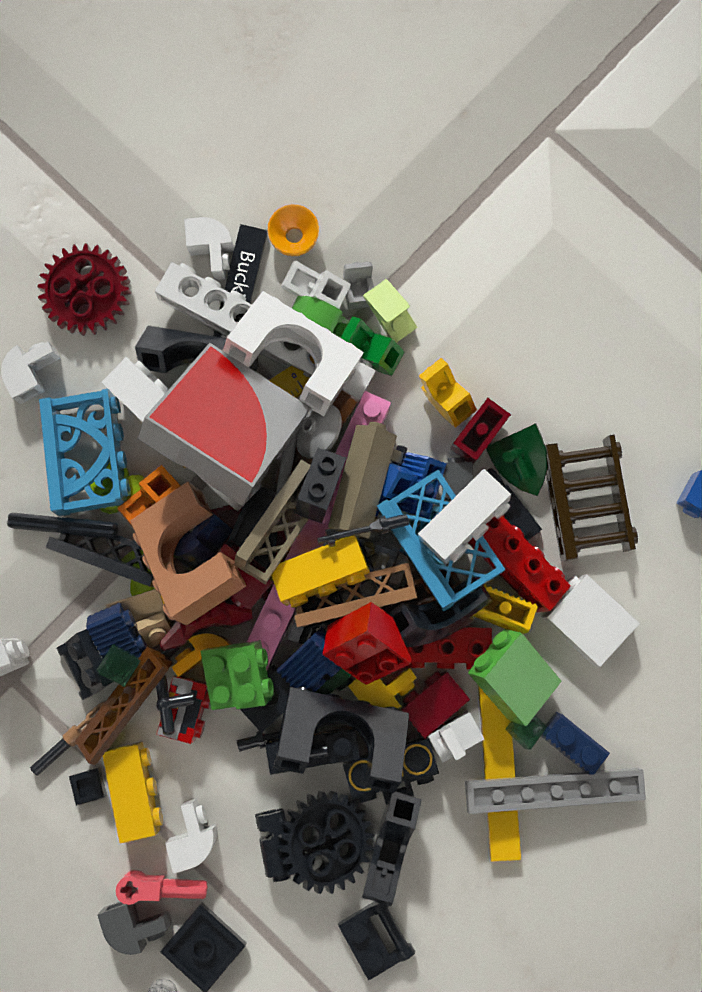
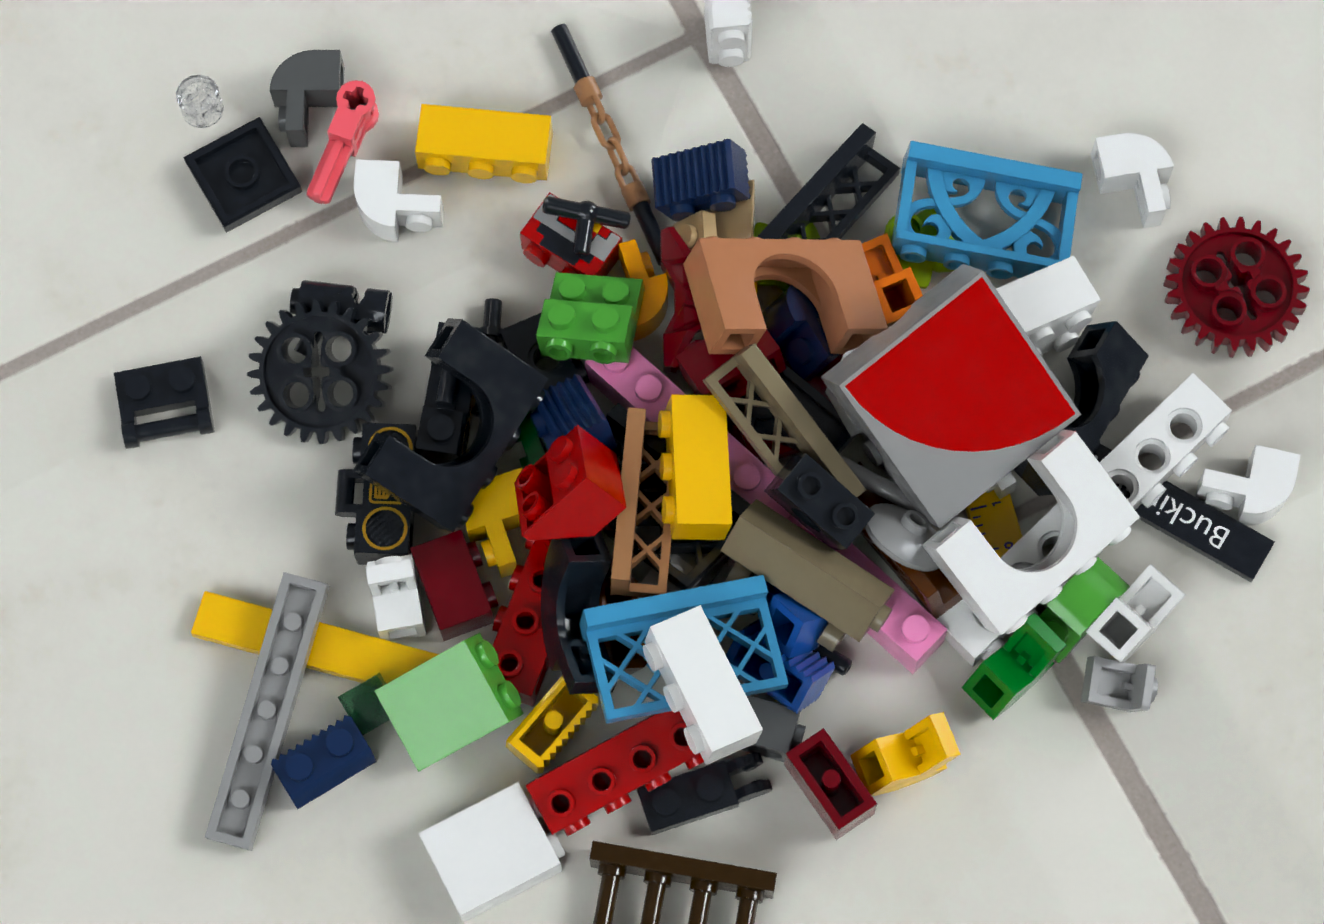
camera: 110 degrees right, 10 degrees down
black axle [7,512,118,539] -> none
black plate [56,629,113,701] -> none
black tile [69,767,107,806] -> none
reddish brown fence [75,647,173,765] -> none
clear green plate [97,644,141,687] -> none
light orange piece [267,204,319,256] -> none
black piece [317,514,409,548] -> none
black arch [362,792,422,906] -> none
yellowish green slope [363,279,418,343] -> none
dark green shield [486,423,547,496] -> none

